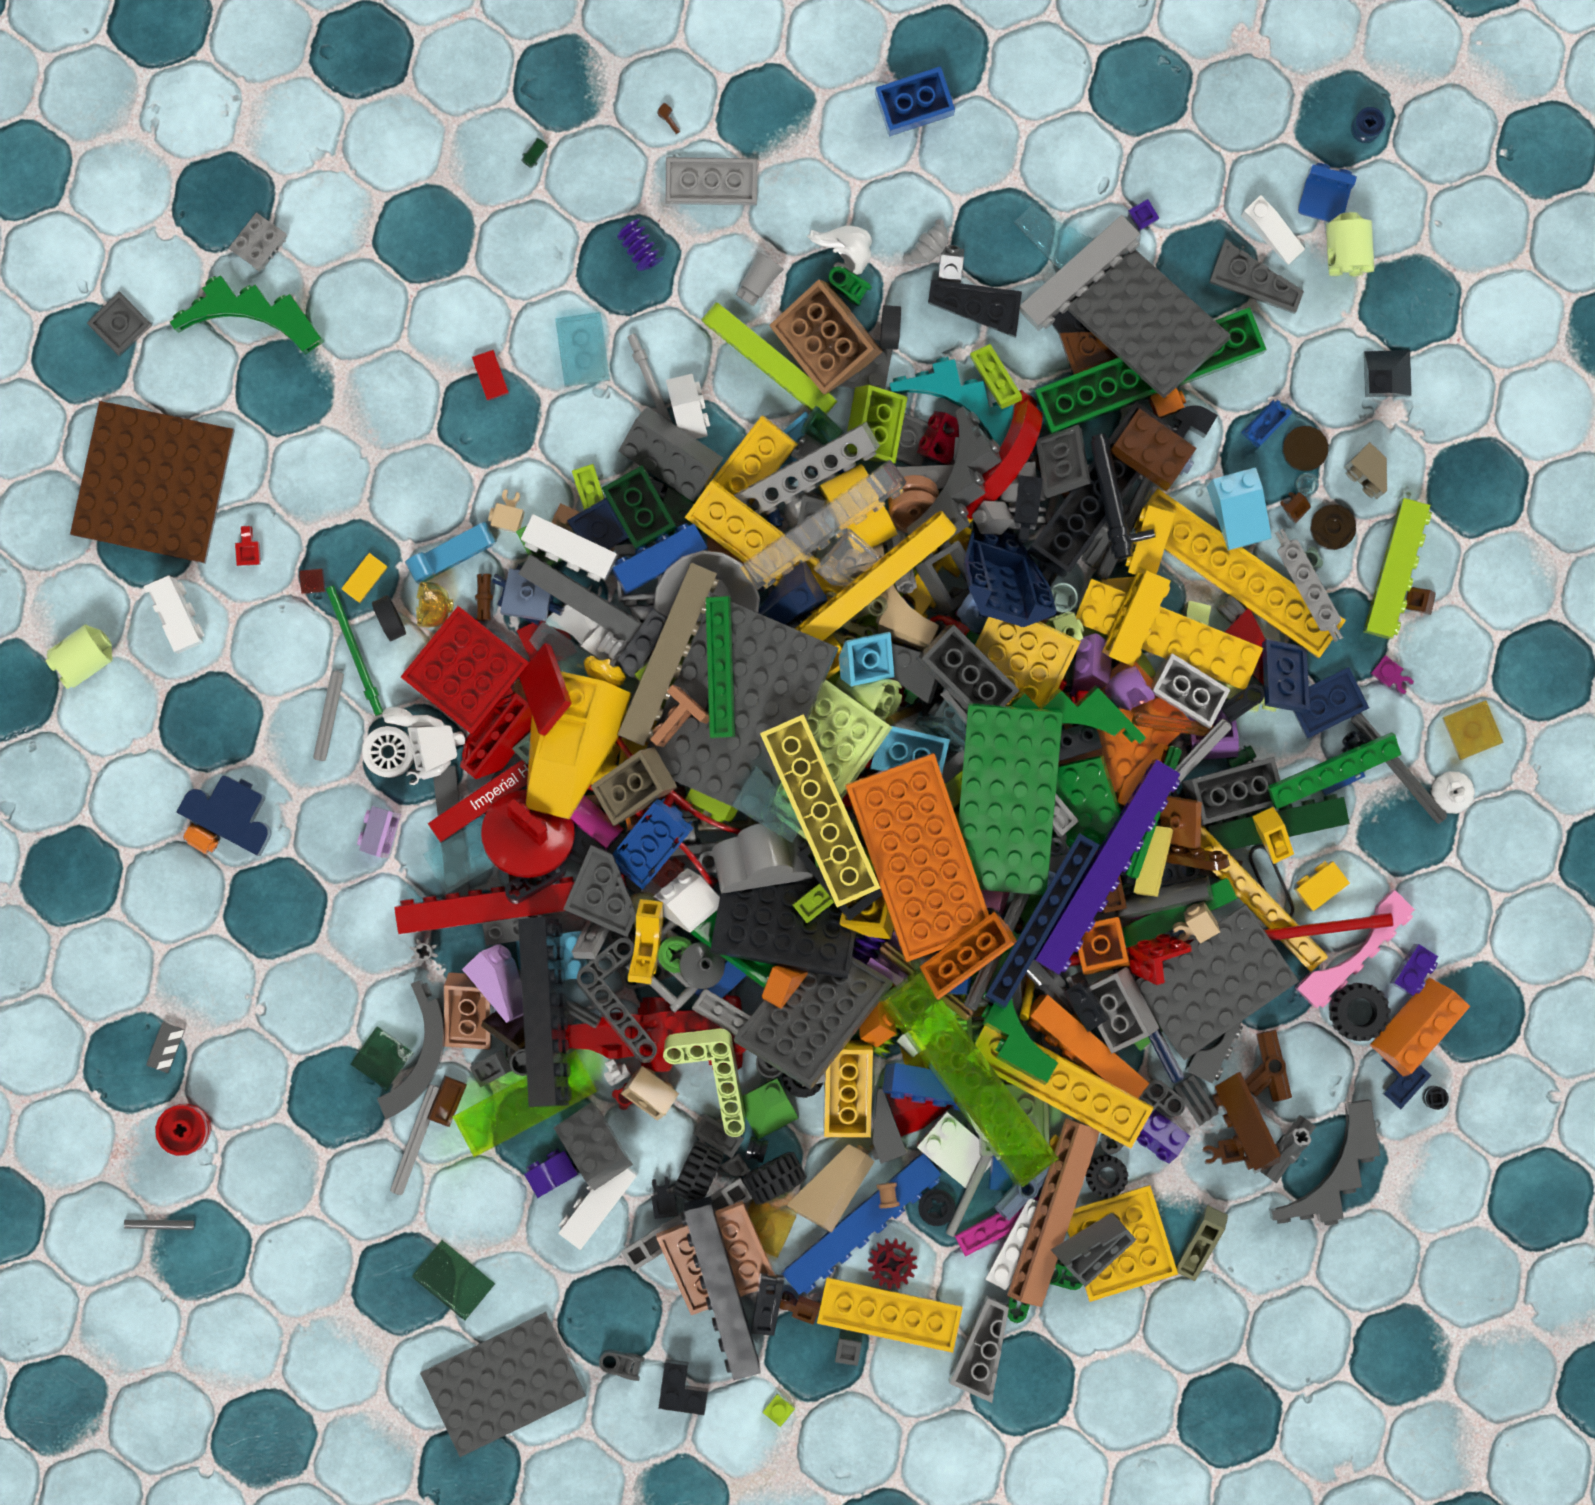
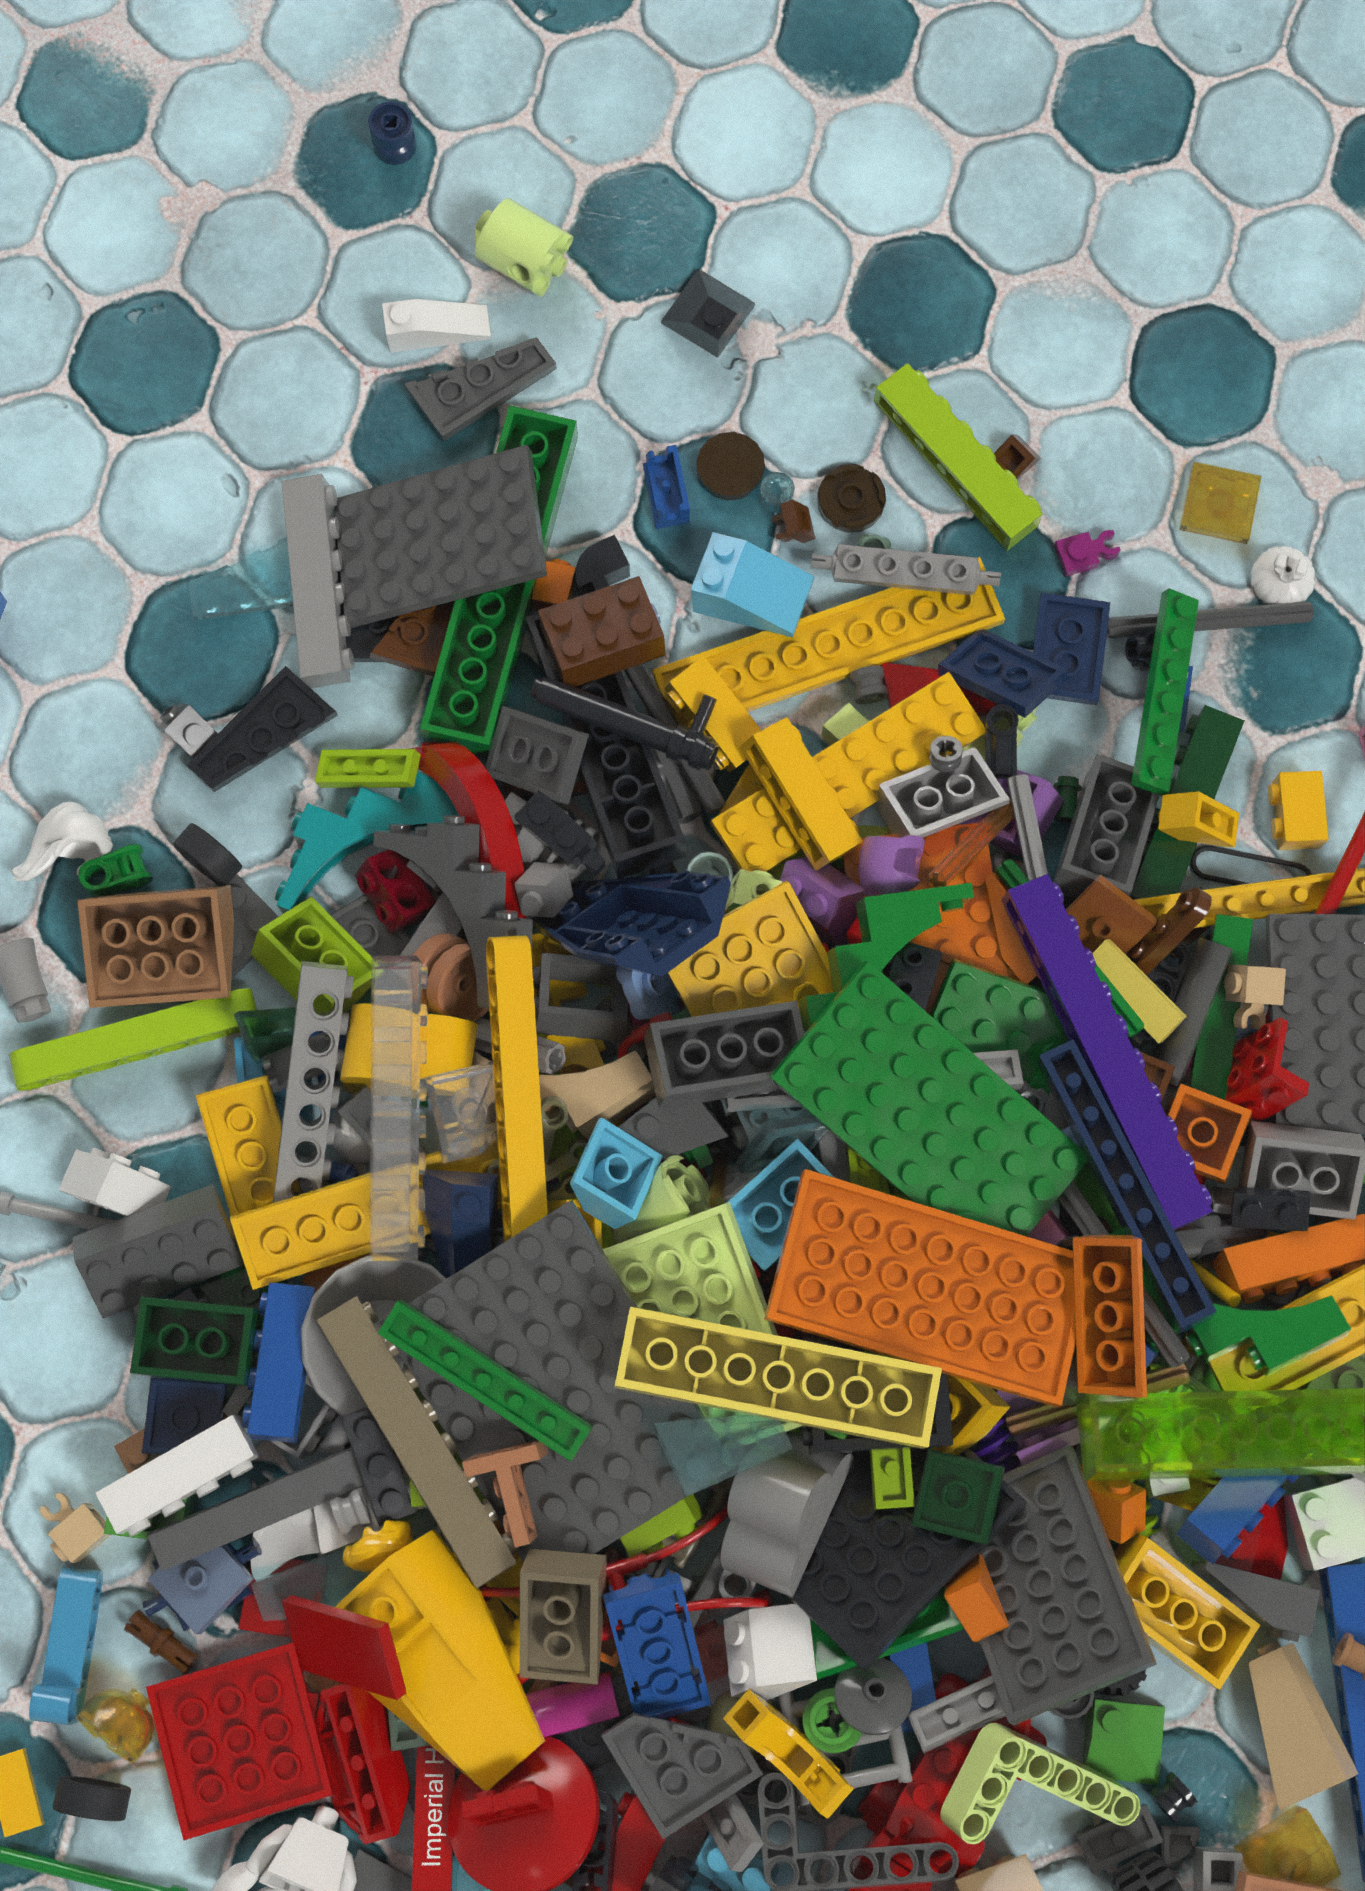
camera: 60 degrees left, 10 degrees down
lime plate [572,464,604,510] -> none
black tyre [743,1152,807,1204] -> none
light grey piece [903,219,949,264] -> none
dark purple plate [1128,199,1160,231] -> none
blue bracket [1298,163,1357,222] -> none
dark tan slope [1344,442,1387,499] -> none
none -> dark green plate [911,1448,1005,1545]
none -> dark grey bush [929,736,963,772]

